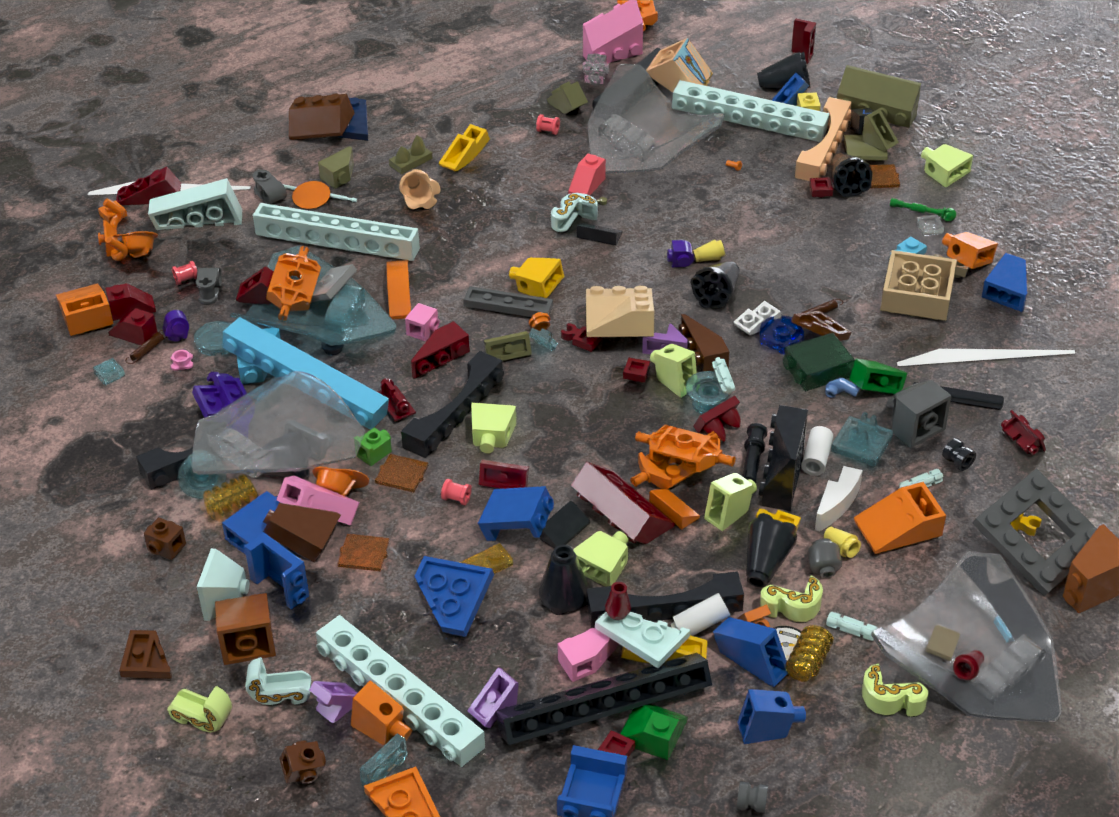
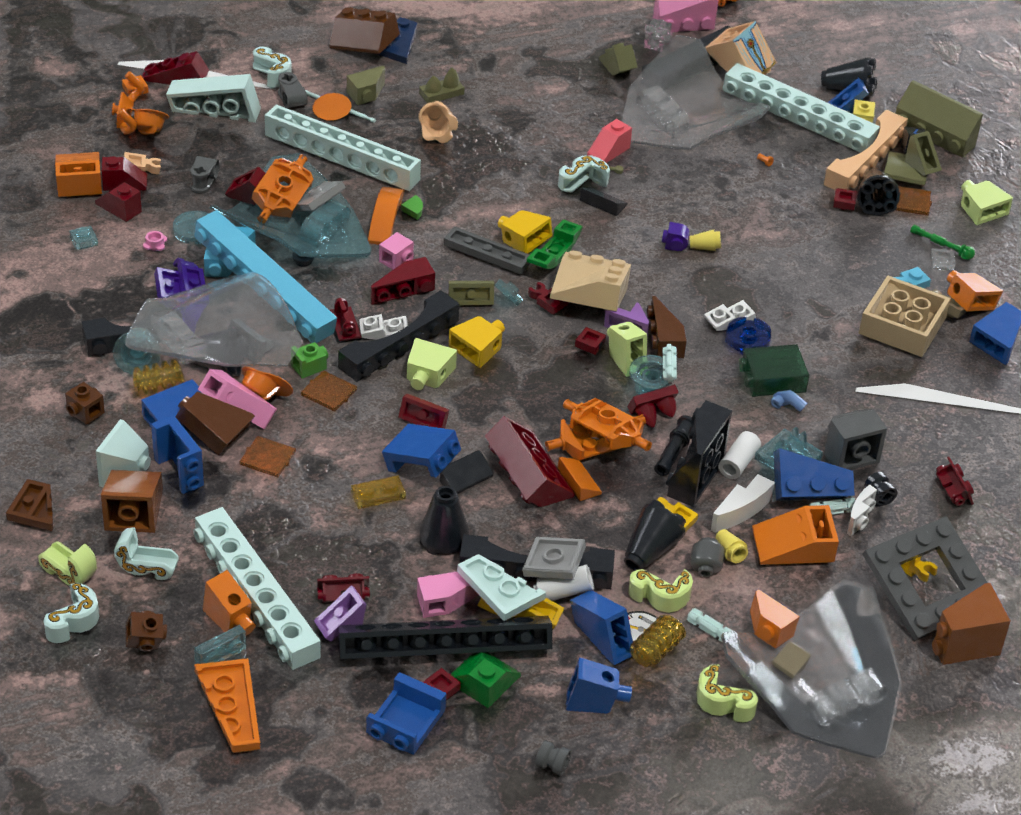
camera: 10 degrees right, 0 degrees up
reddish brown piece [125,330,168,364] -> none
dark purple plate [162,310,189,341] -> none
coral bush [172,261,197,285] -> none
medium lavender slope [309,681,358,723] -> none
blue plate [415,556,494,637] -> none
yellow slope [438,124,490,171] -> none
coral bush [441,479,472,505] -> none
orange plate [529,312,550,332] -> none
coral bush [536,114,560,135] -> none
yellowish green torso [573,531,628,586] -> none
dark red cone [605,582,631,620] -> none
black cone [690,262,740,308] -> none
yellowish green torso [704,473,757,531] -> none
orange tile [737,604,771,627] -> none
dark red panel [791,18,816,64] -> none
reddish brown wing [791,311,852,342] -> none
reddish brown piece [801,299,843,313] -> none
green slope [849,359,907,394] -> none
black axle [913,382,1004,409] -> none
dark red cone [953,650,984,680] -> none
none -> light aqua animal [44,583,99,643]
none -> light nougat plate [124,152,161,174]
none -> light aqua animal [253,47,292,88]
none -> dark red hinge [317,573,370,603]
none -> white slope [359,314,408,340]
none -> bright green tile [401,195,423,220]
none -> yellow torso [448,316,505,368]
none -> light grey plate [522,537,586,580]
none -> green slope [526,219,583,269]
none -> orange slope [750,589,800,649]
none -> blue wedge [773,448,855,501]
none -> white slope [847,485,877,536]

